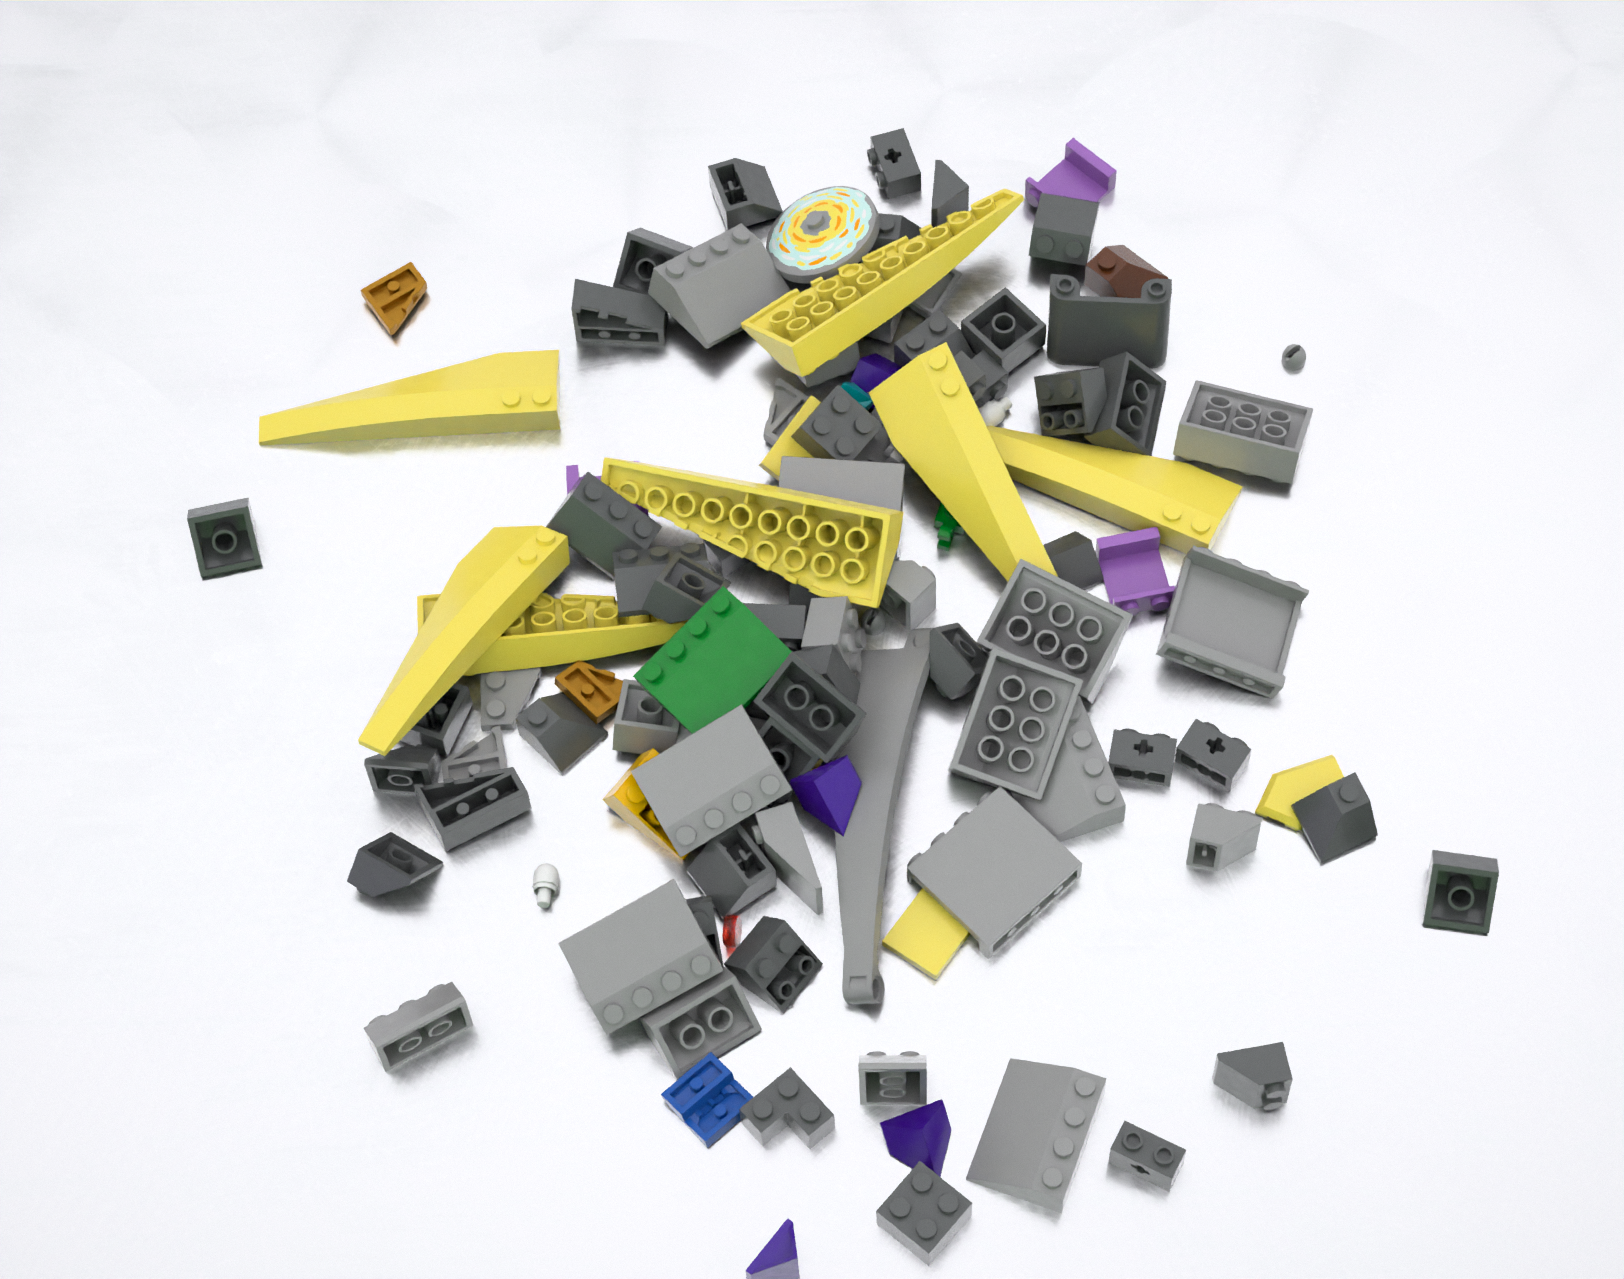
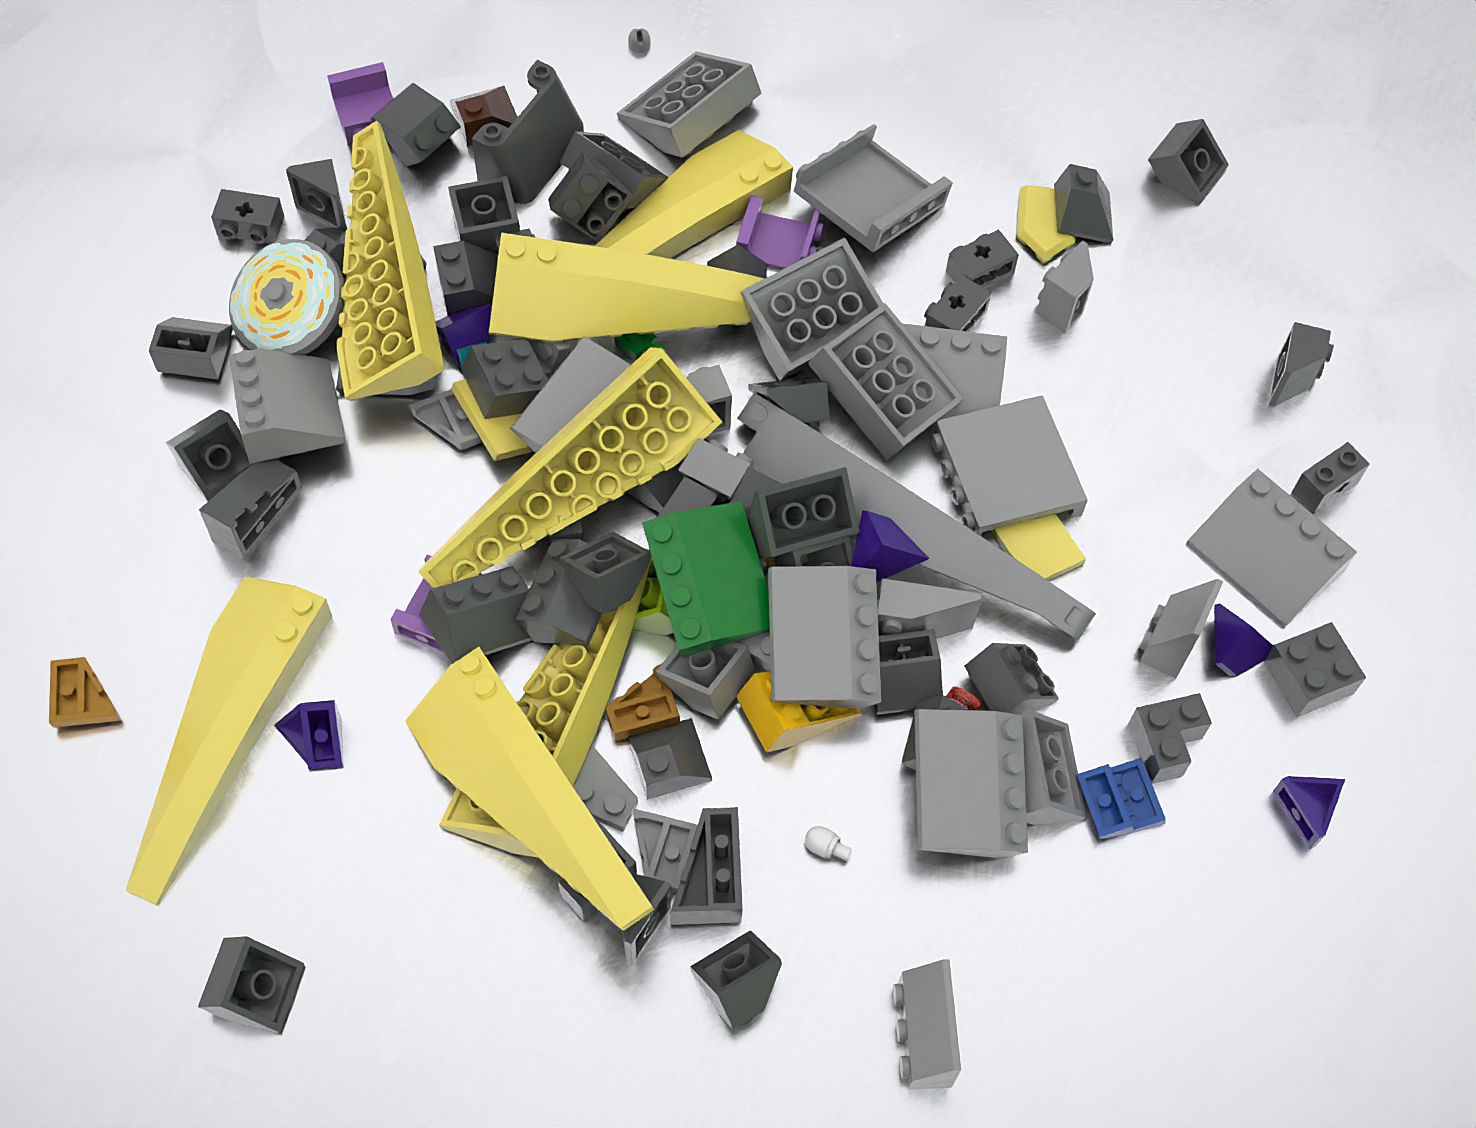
camera: 70 degrees left, 0 degrees up
none -> dark purple slope [274,700,343,769]

